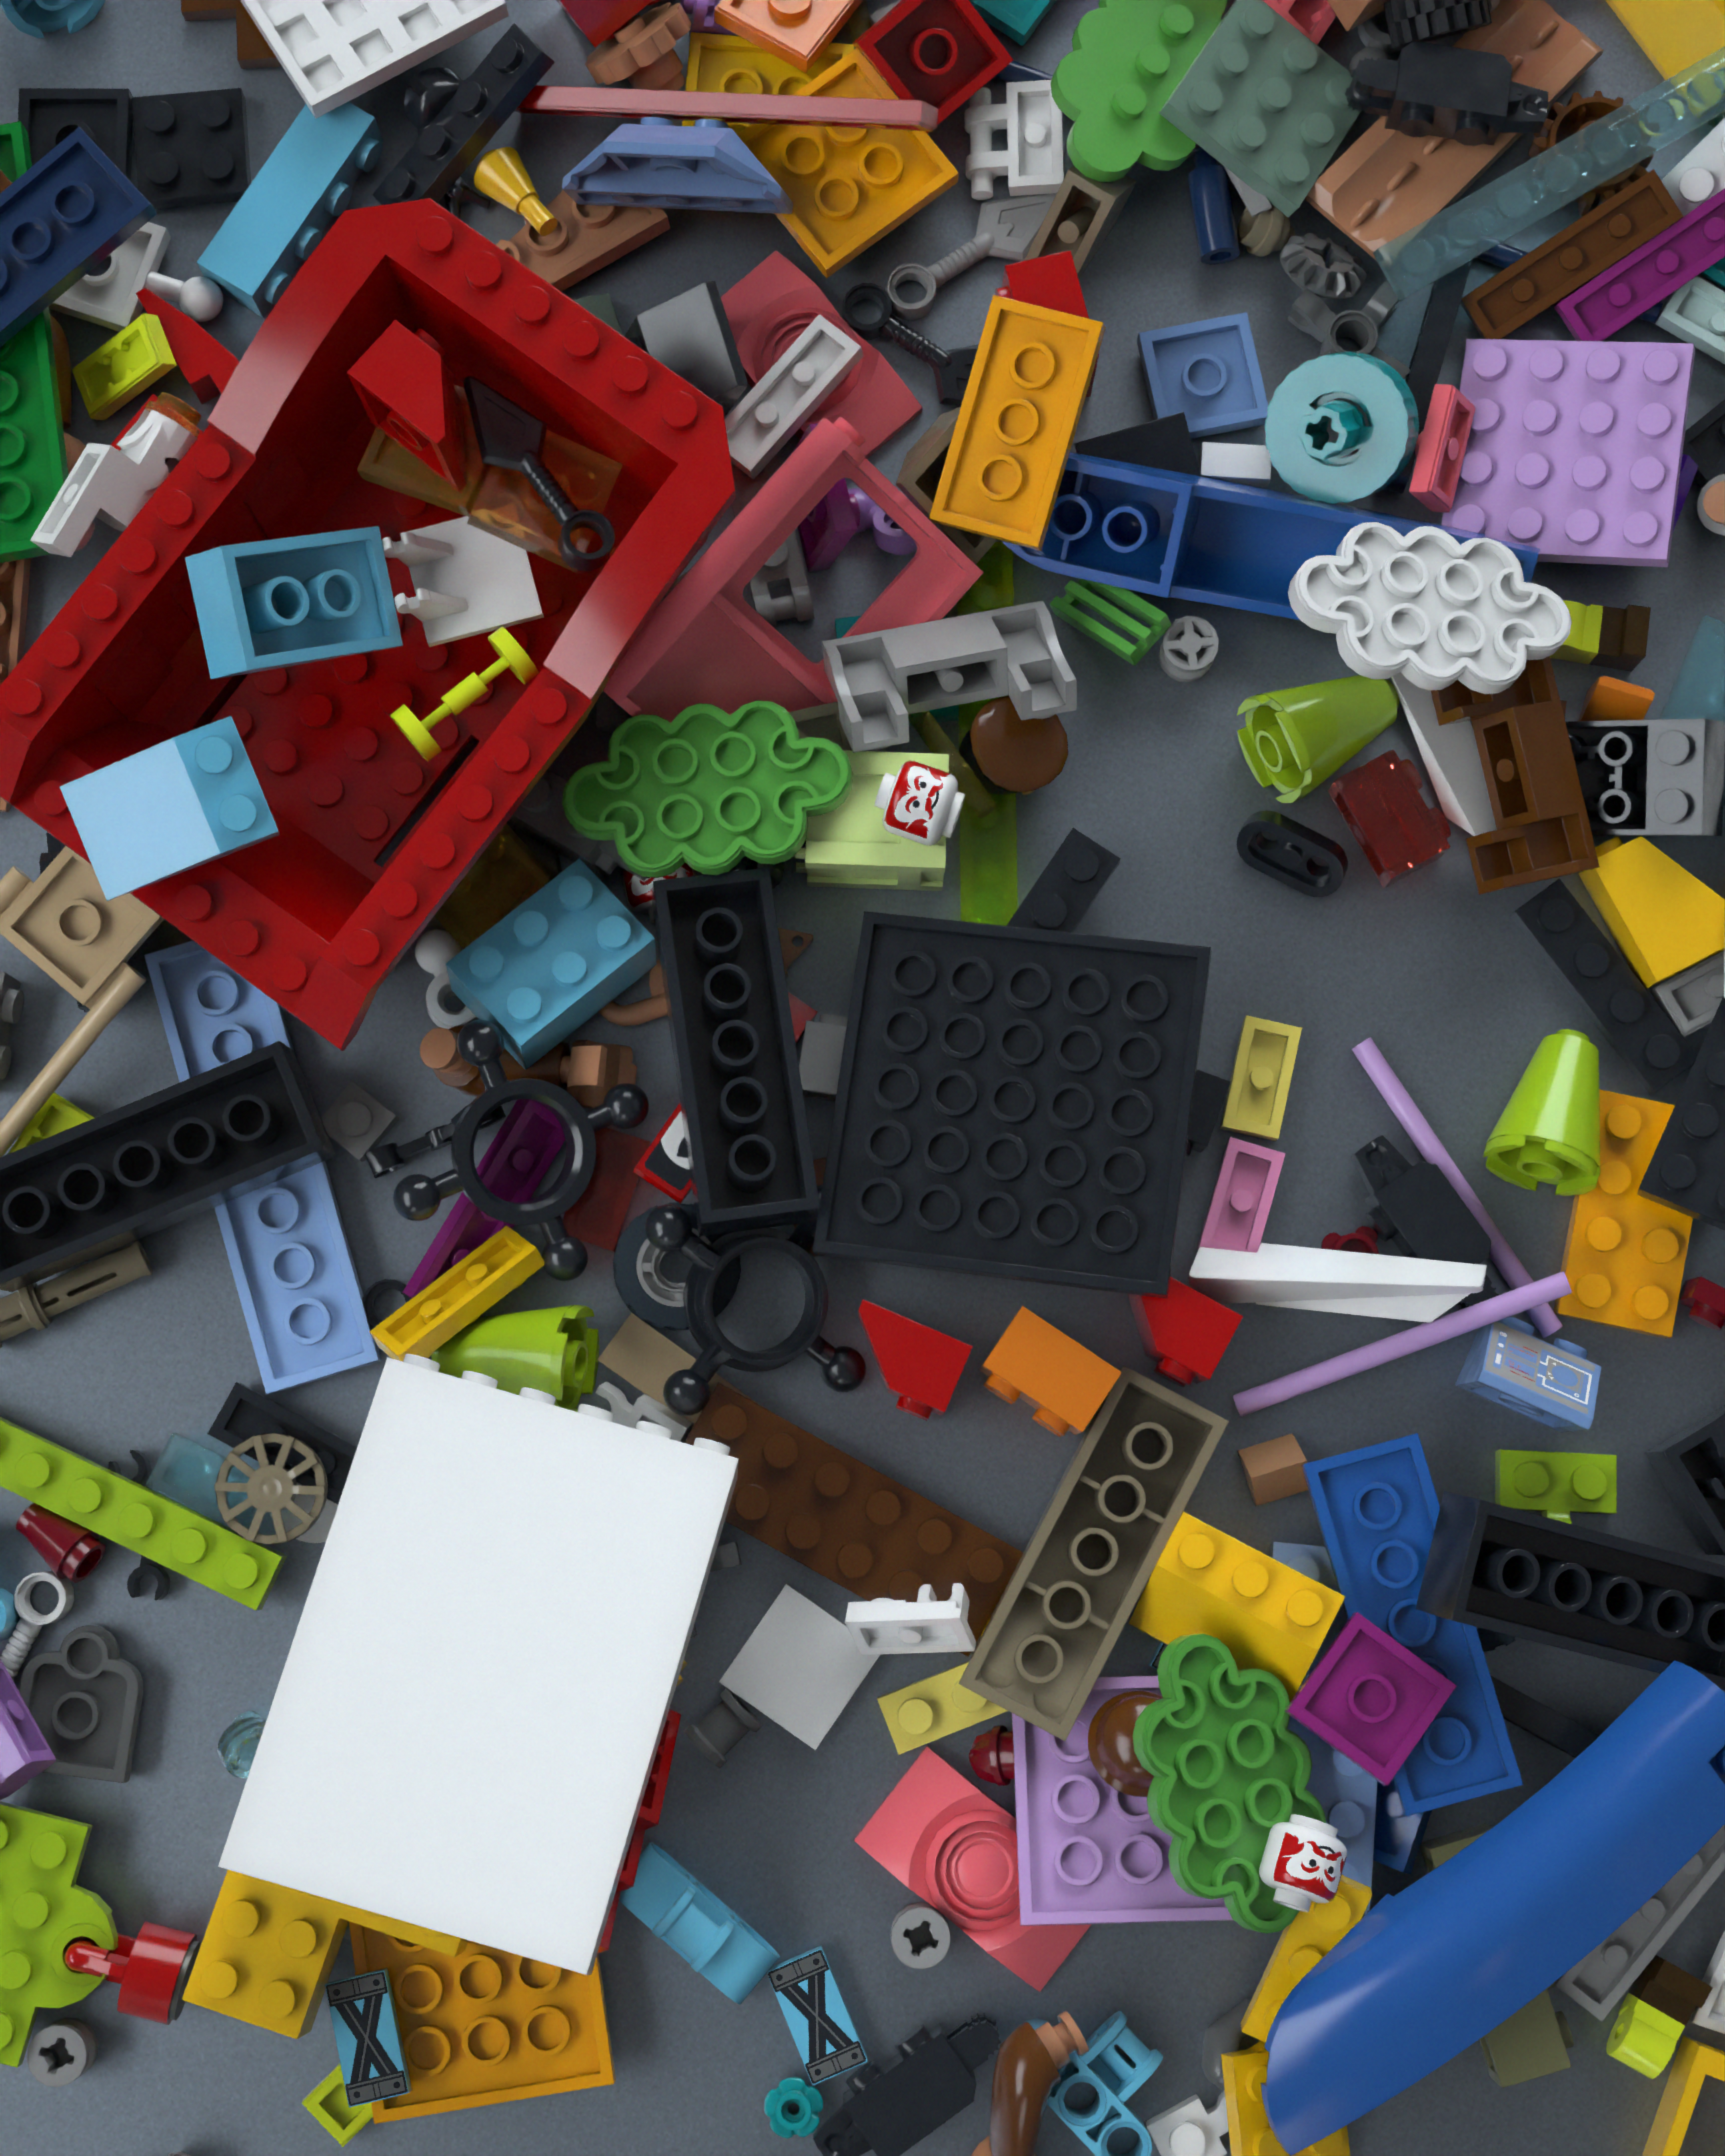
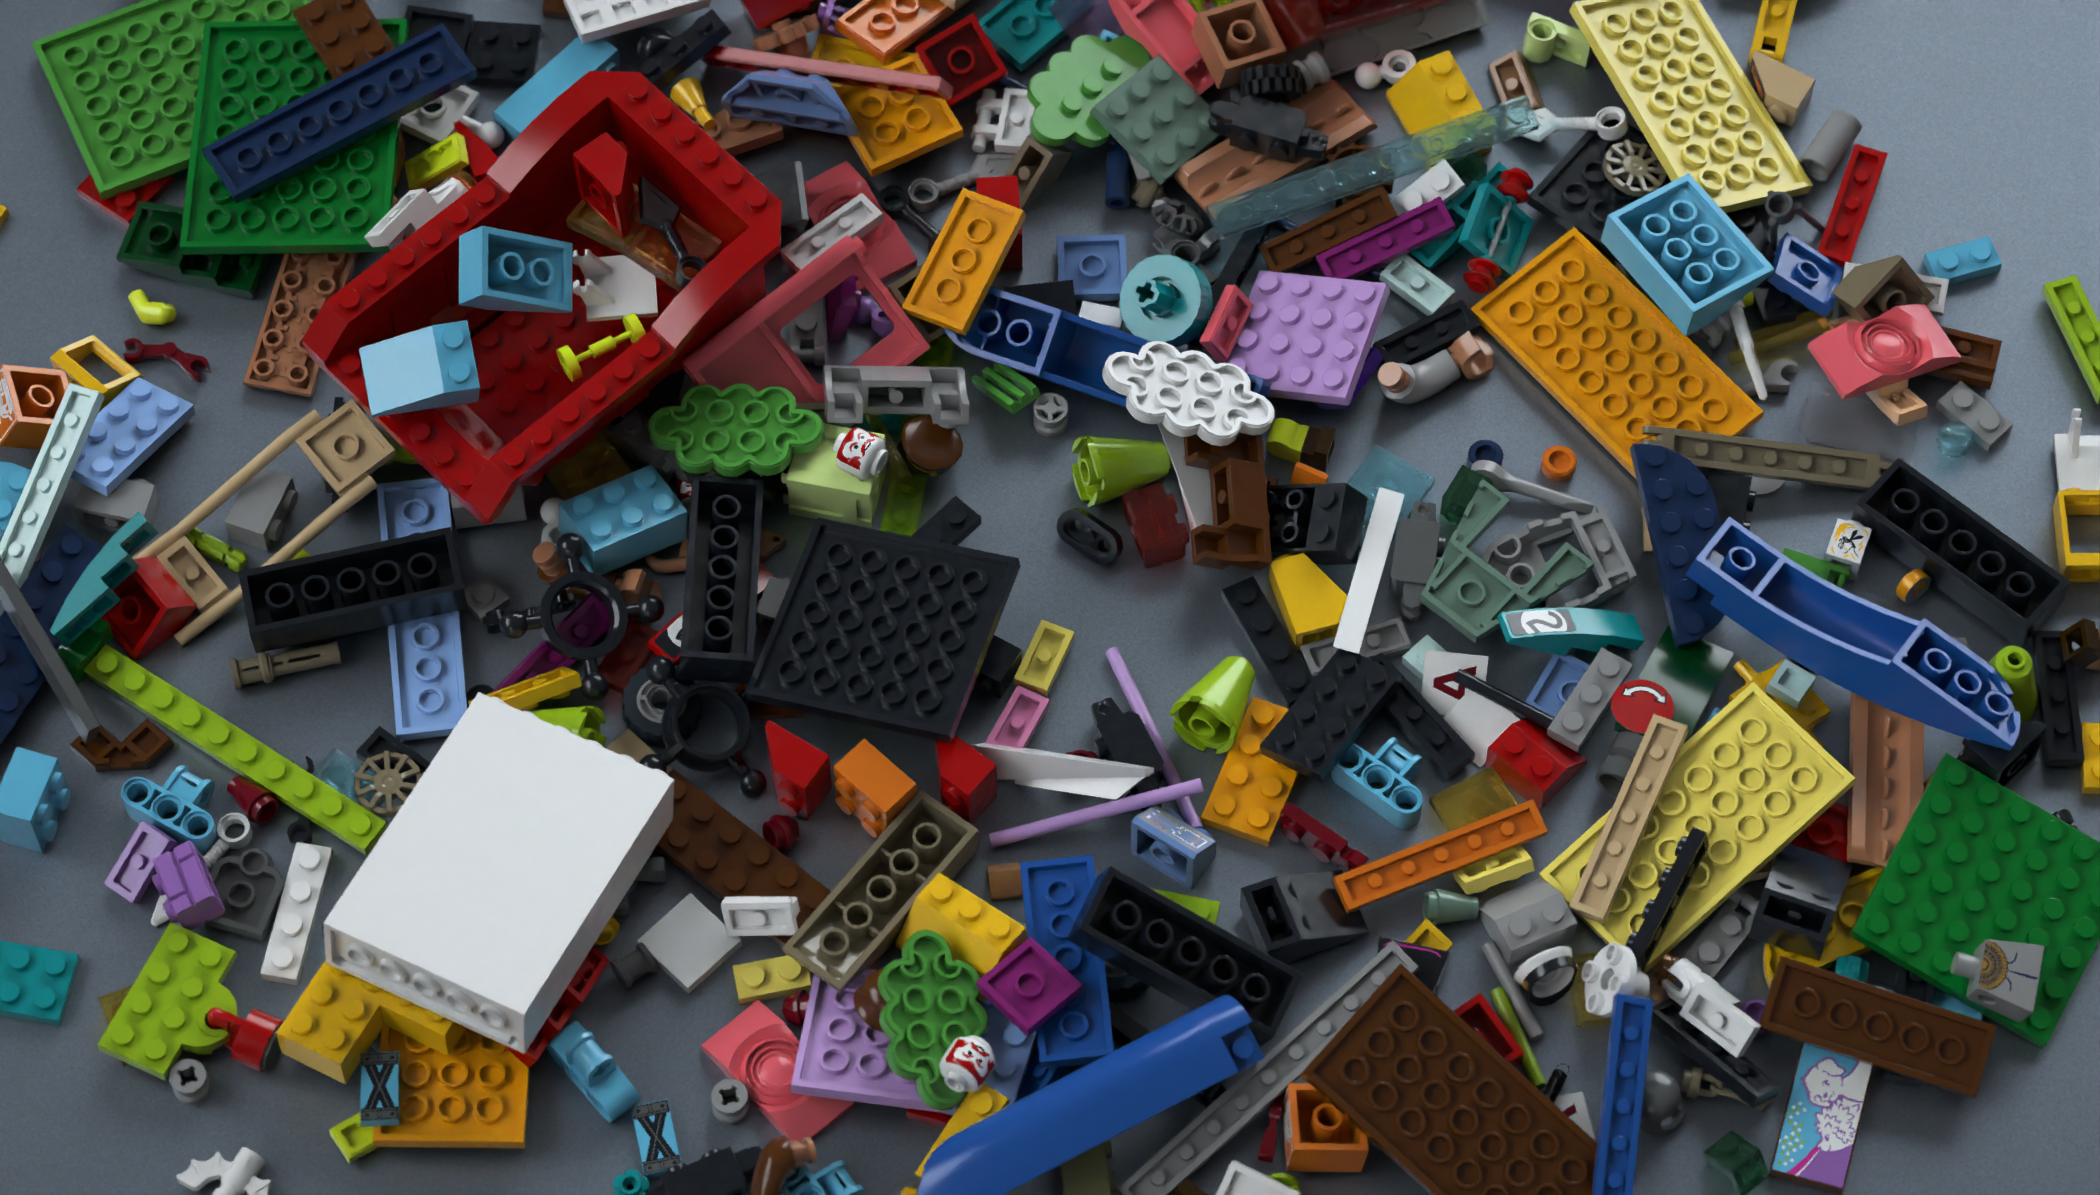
camera: 10 degrees right, 20 degrees down
none -> white plate [260,842,334,986]
none -> dark red plate [762,814,800,850]

